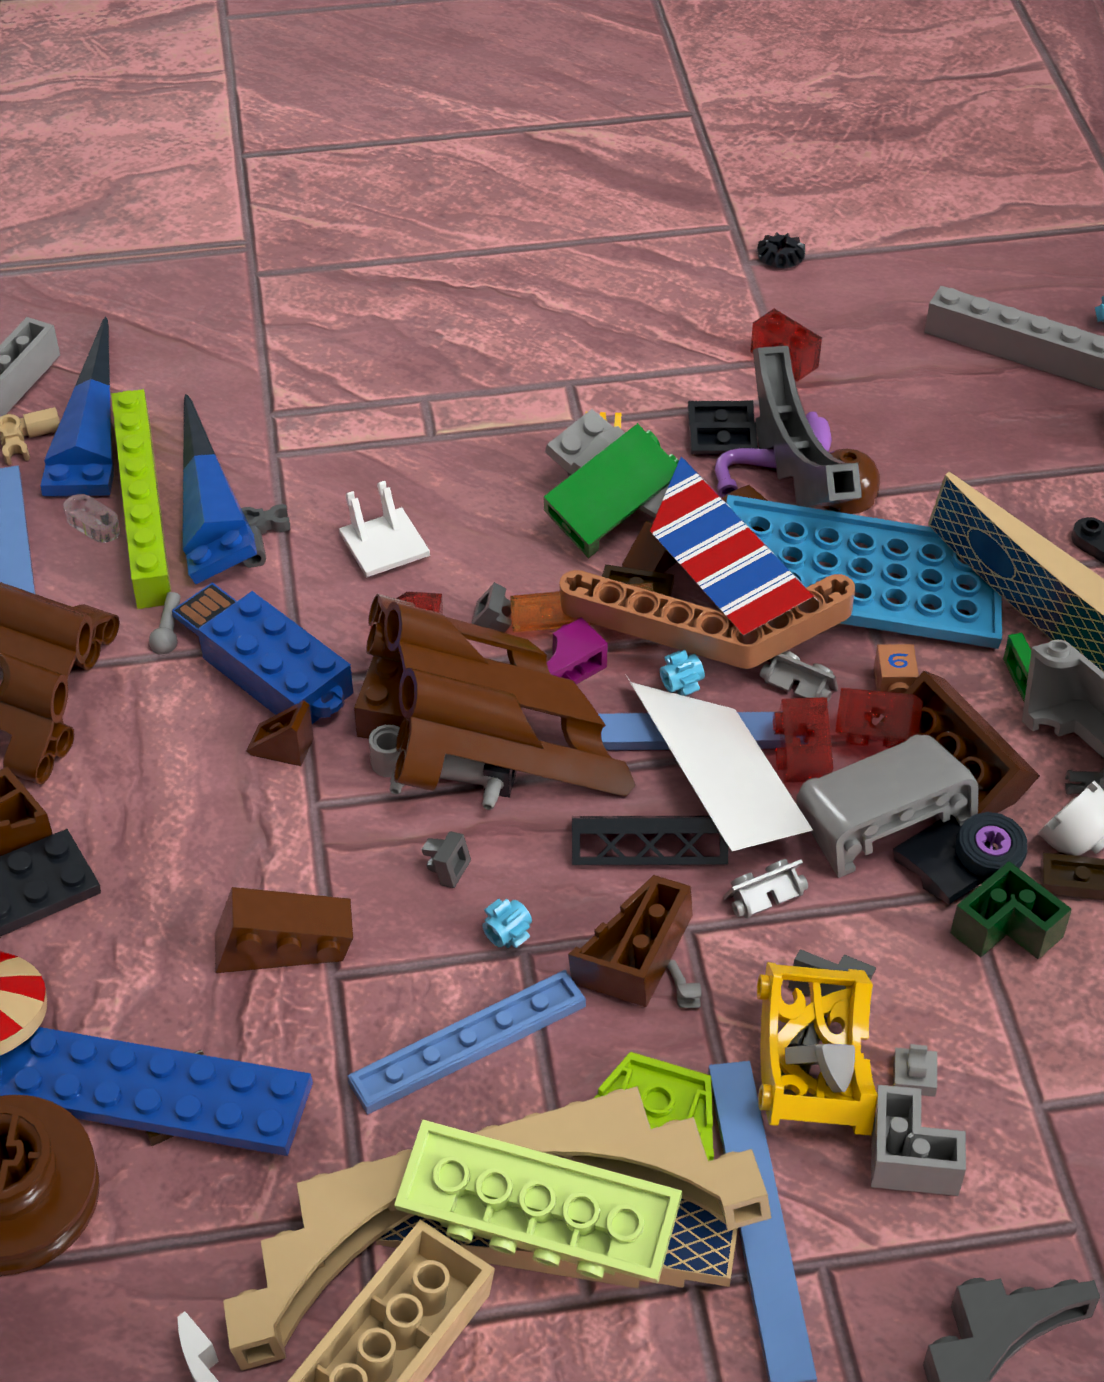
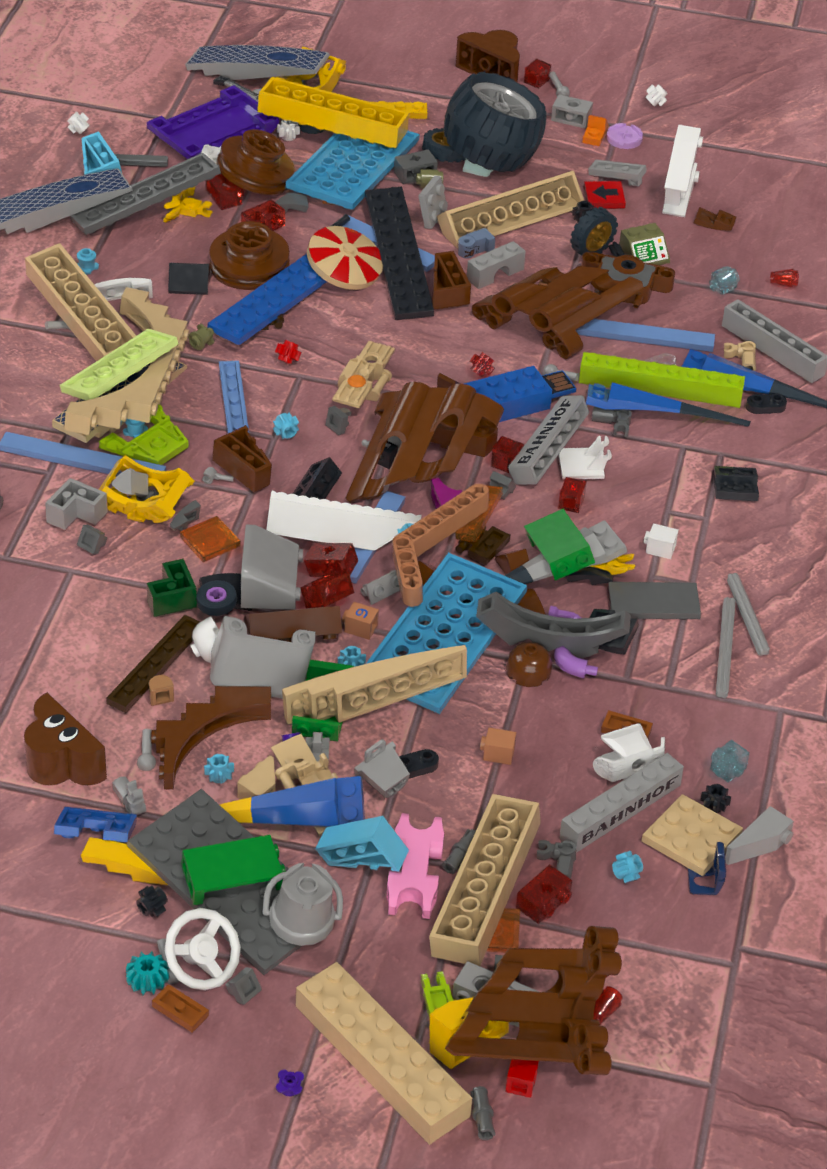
camera: 110 degrees right, 5 degrees down
reddish brown wedge [215,887,353,973] -> none
sticker [650,457,820,636] -> none
hinge [723,859,808,918] -> none
clear red brick [750,308,822,382] -> none
black gear [757,232,805,268] -> none
light grey tile [893,1044,937,1097] -> none
none -> dark grey tile [77,524,108,554]
none -> black slope [168,263,210,295]
none -> clear orange tile [180,516,241,562]
none -> olive brick [188,323,214,350]
none -> red gear [275,340,302,364]
none -> tan piece [332,341,395,408]
none -> medium azure gear [337,646,366,667]
none -> clear red gear [469,352,495,377]
none -> nougat brick [480,727,517,765]
none -> light grey brick [508,395,589,484]
none -> clear red brick [558,477,587,513]
none -> white piece [593,724,665,782]
none -> dark orange plate [601,710,653,739]
none -> dark grey tile [608,582,701,619]
none -> tan plate [642,794,743,876]
none -> white brick [644,523,679,559]
none -> dark blue piece [688,842,726,895]
none -> black gear [700,784,731,813]
none -> clear light blue brick [710,740,750,783]
none -> black slope [714,466,759,501]
none -> light grey axle [716,597,735,698]
none -> light grey slope [725,806,794,865]
none -> light grey axle [727,573,770,656]
none -> black plate [746,393,787,414]

